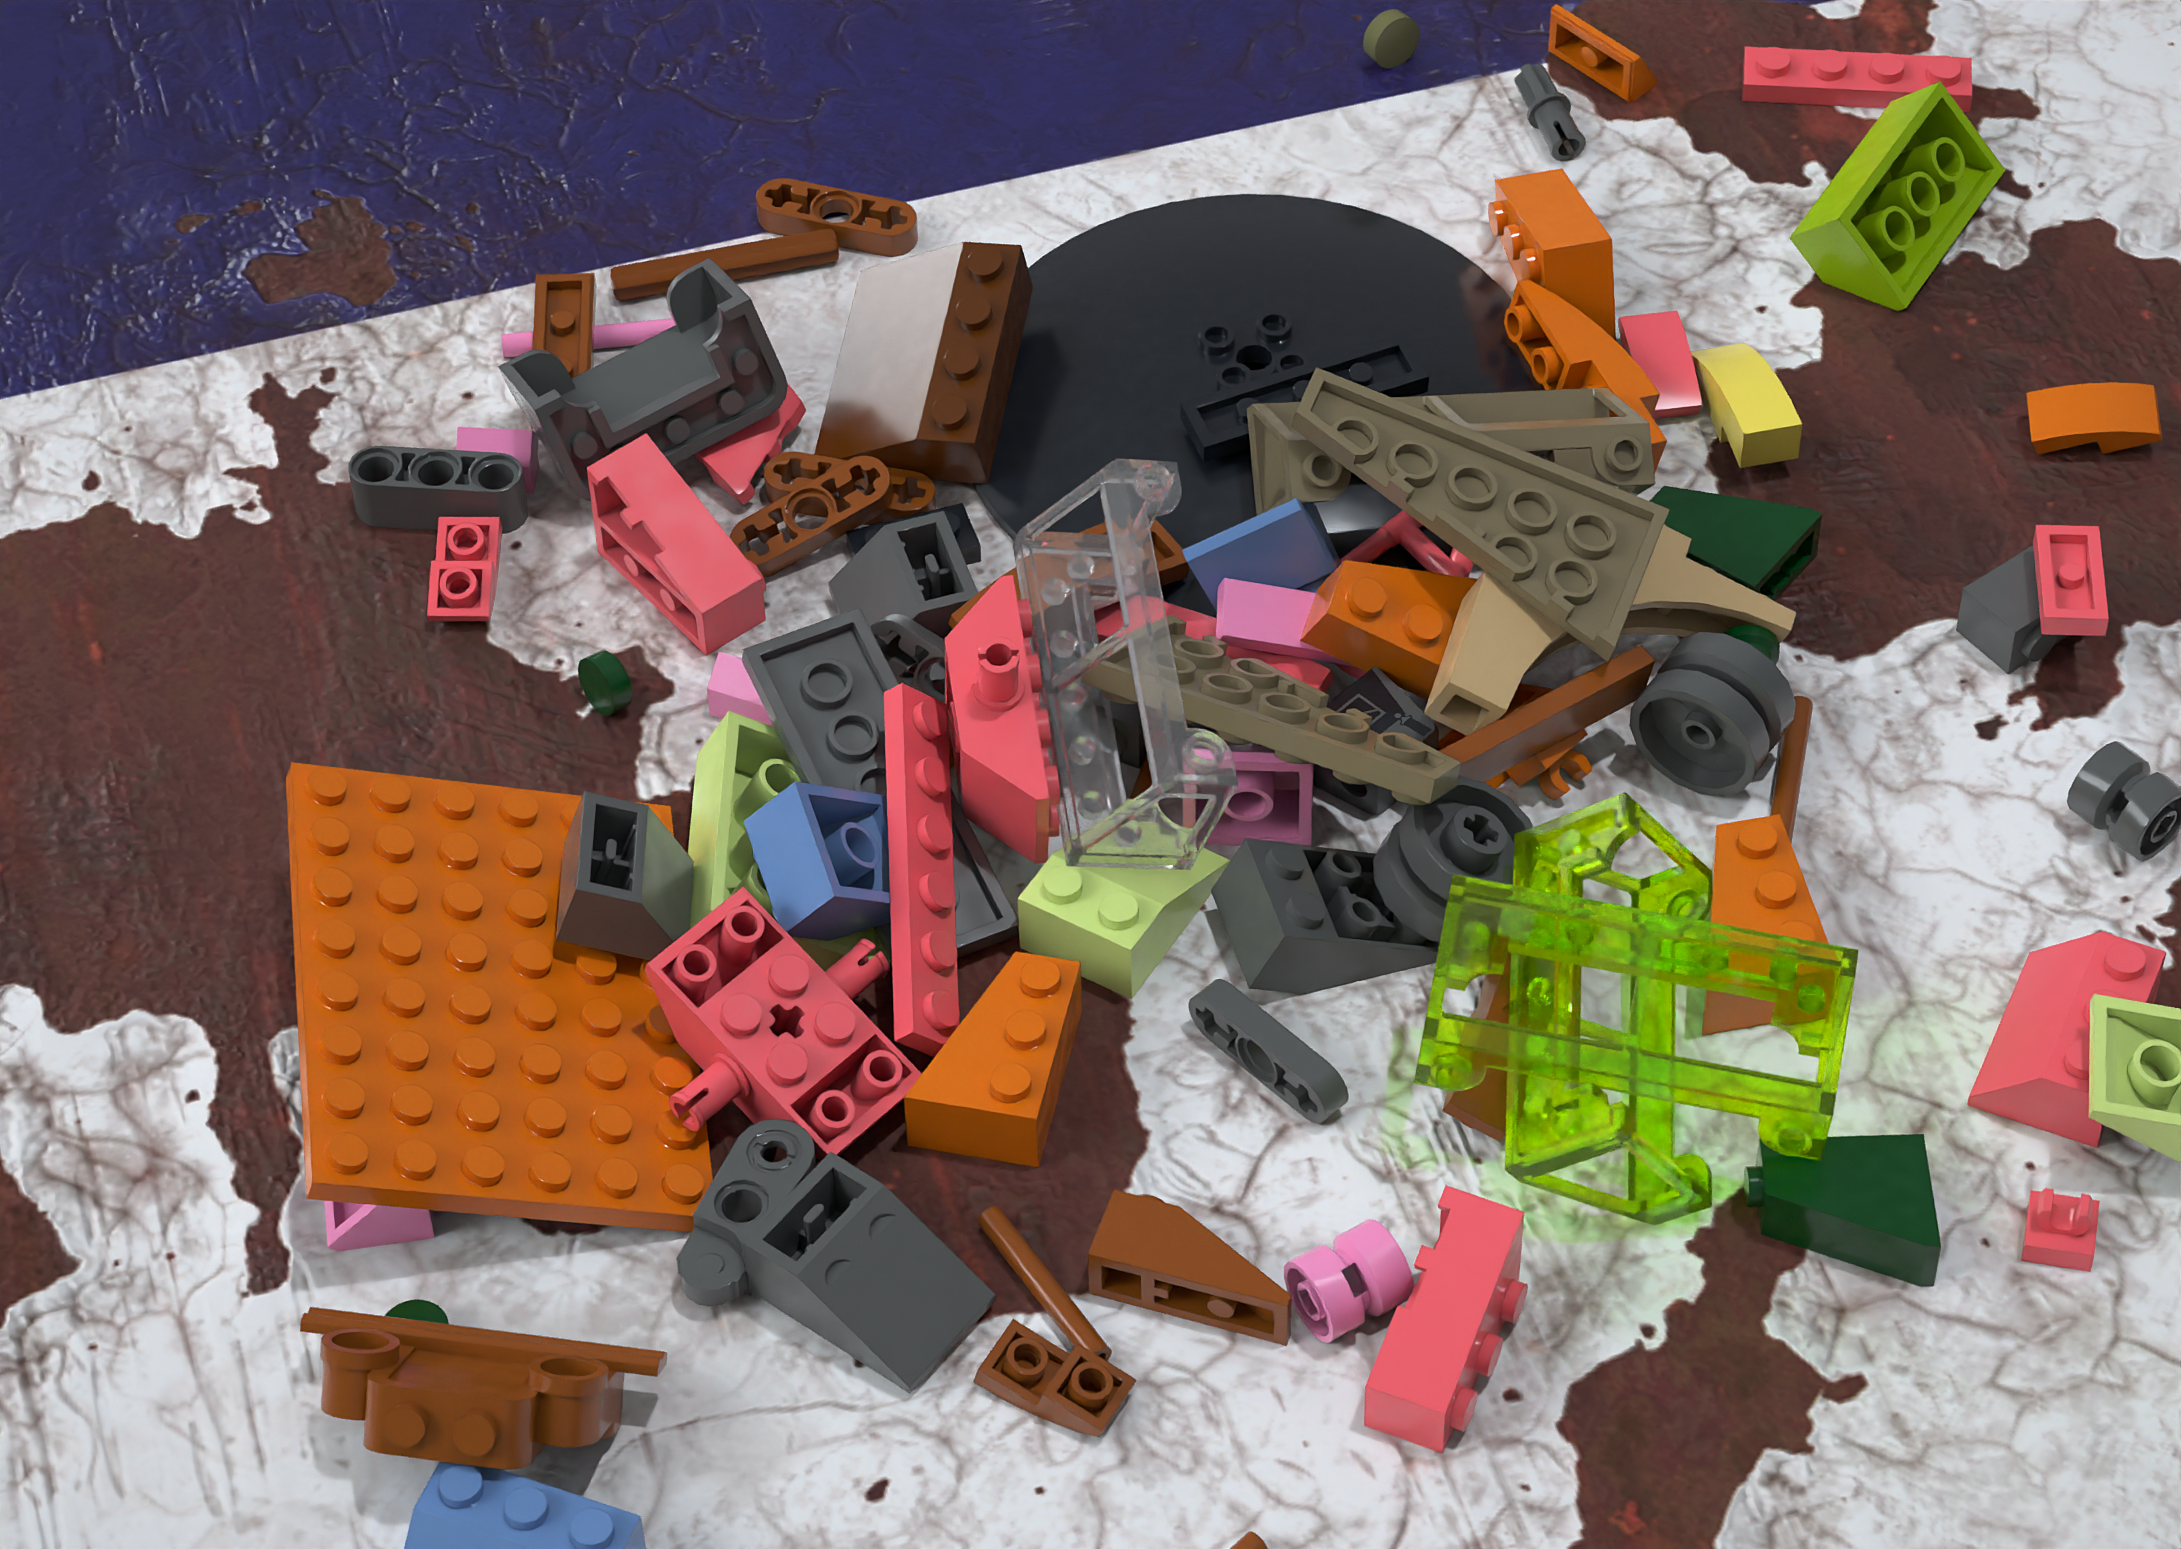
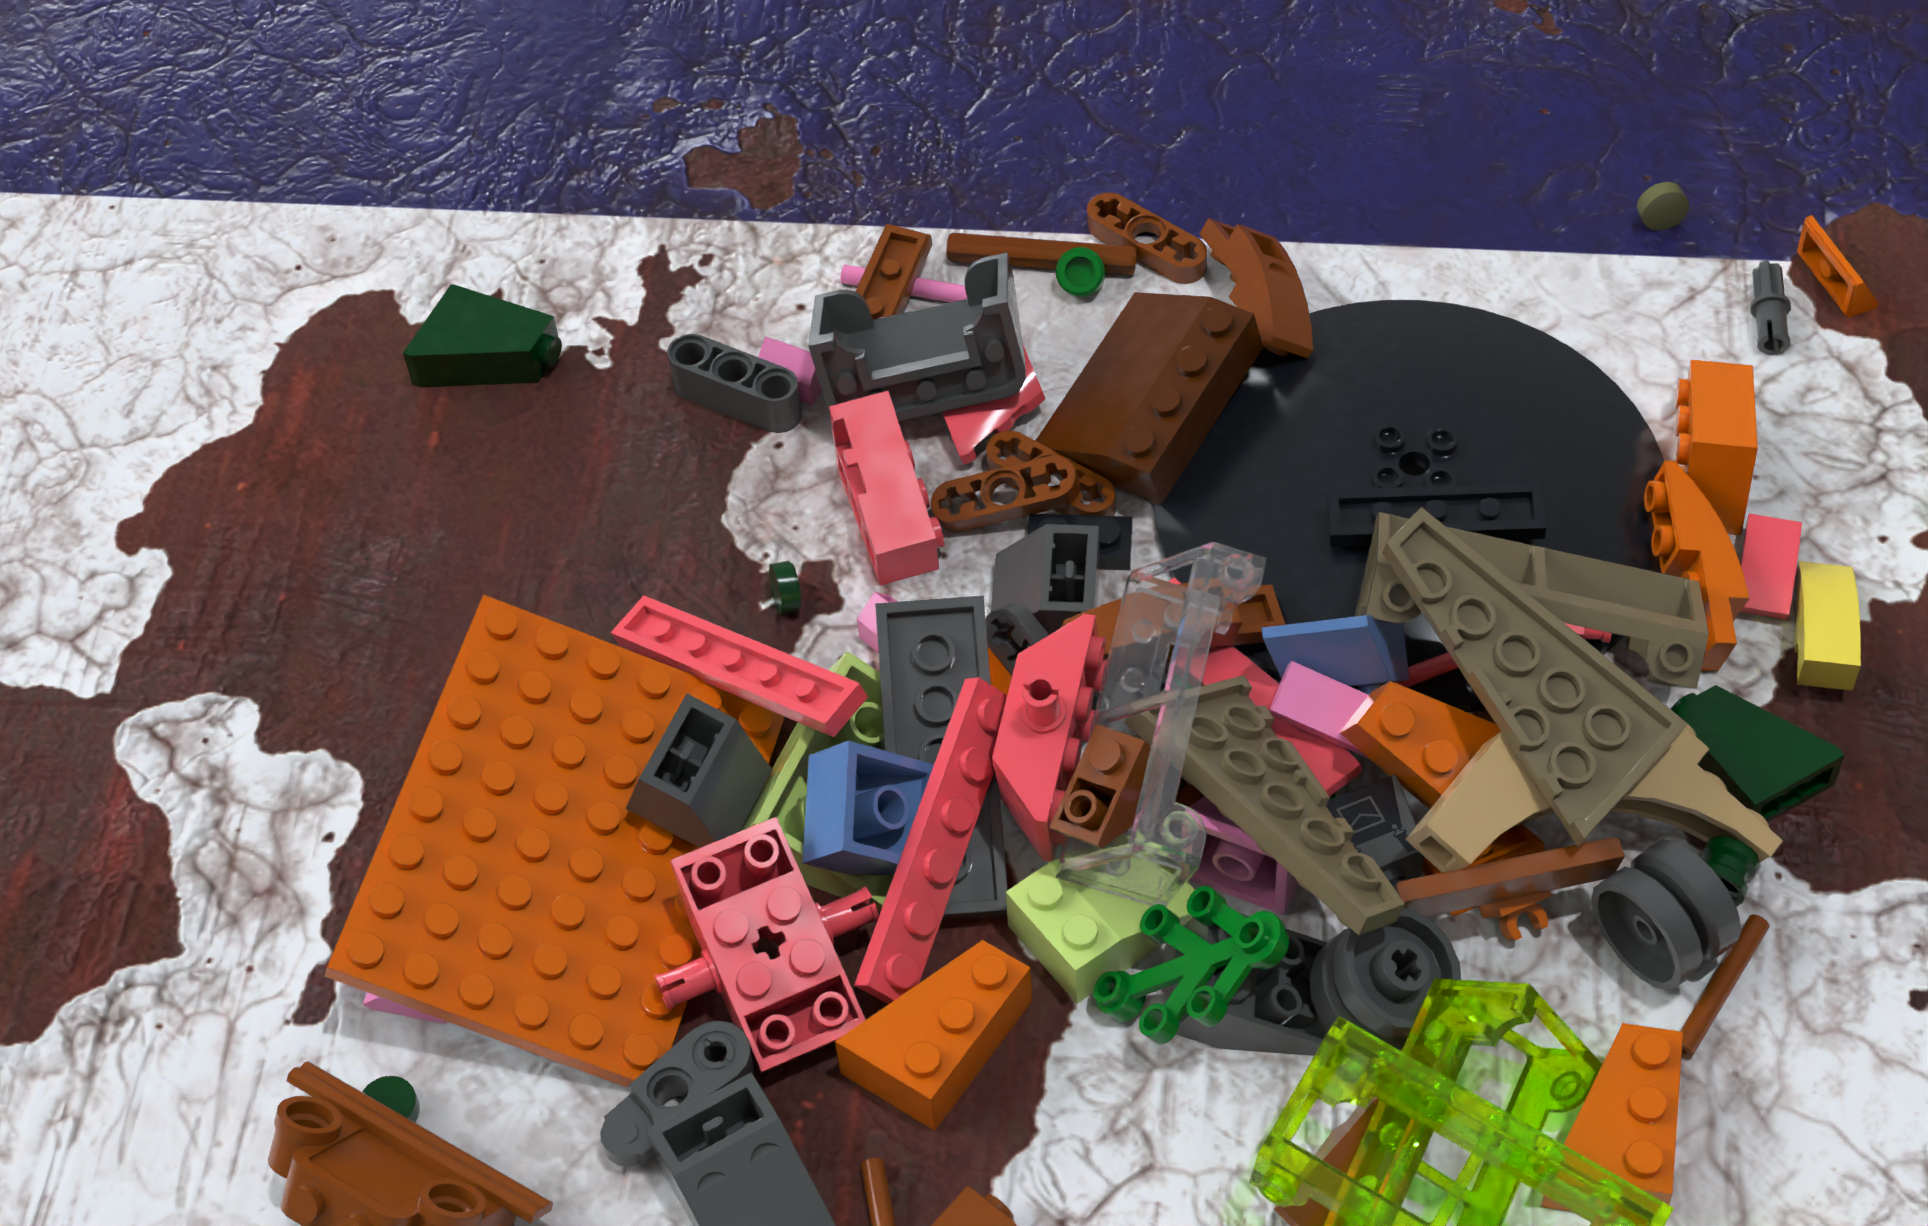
camera: 25 degrees right, 5 degrees up
coral slope [427,517,502,621] -> none
dark grey beam [1188,979,1349,1124] -> none
none -> dark green slope [403,284,562,387]
none -> coral plate [610,595,868,737]
none -> dark orange slope [1049,724,1170,849]
none -> green tile [1056,247,1106,297]
none -> green plant [1093,886,1289,1044]
none -> dark orange slope [1199,218,1313,358]

